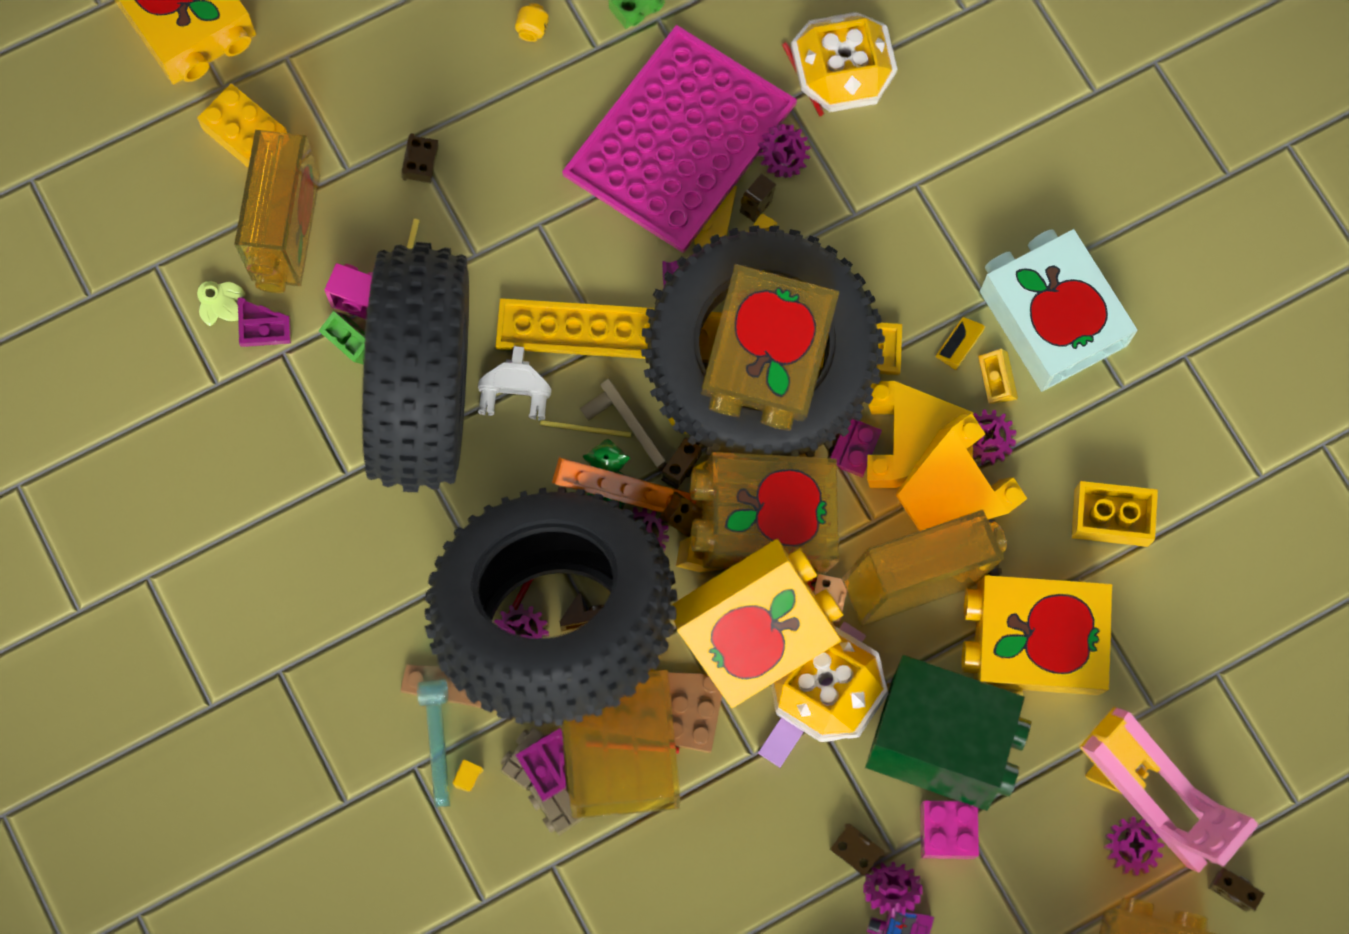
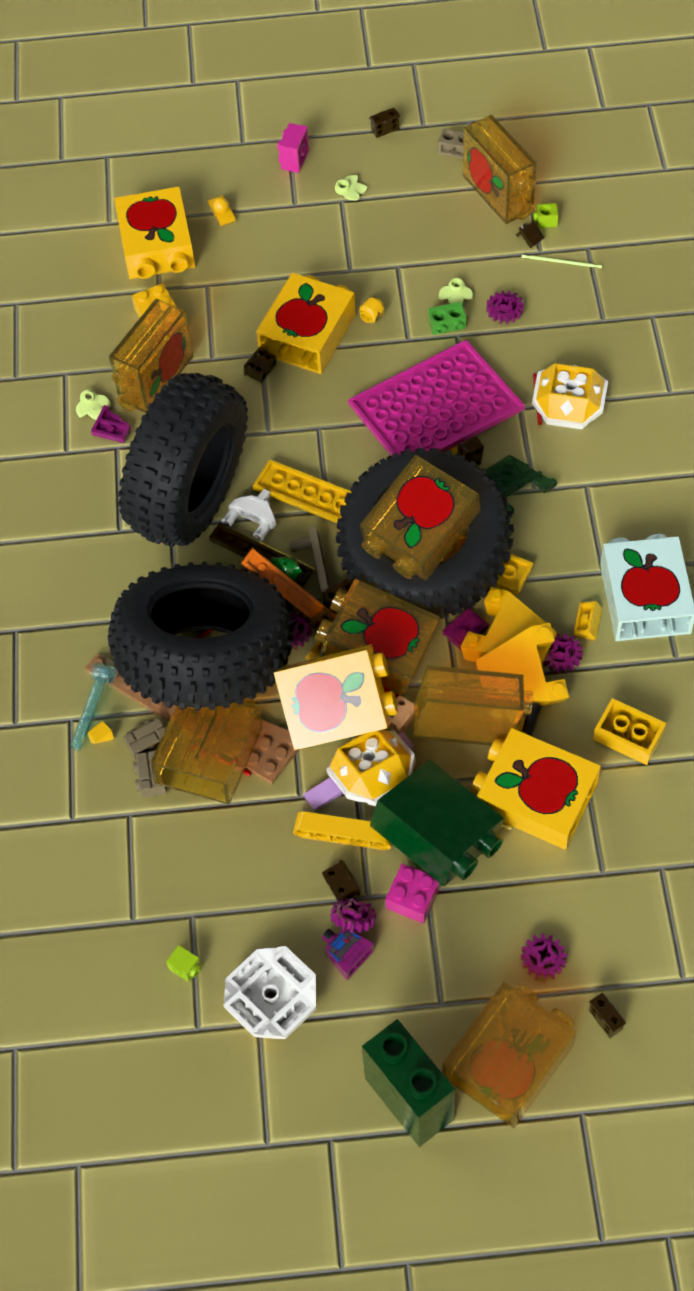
camera: 30 degrees right, 15 degrees down
magenta wing [516,728,566,802] -> none
magenta gear [758,124,811,178] -> none
yellow slope [935,317,986,370] -> none
bright pink piece [1079,707,1258,873] -> none
none -> dark brown plate [209,523,313,587]
none -> yellow brick [256,273,356,374]
none -> yellow beam [293,812,392,850]
none -> clear green wing [486,455,557,514]

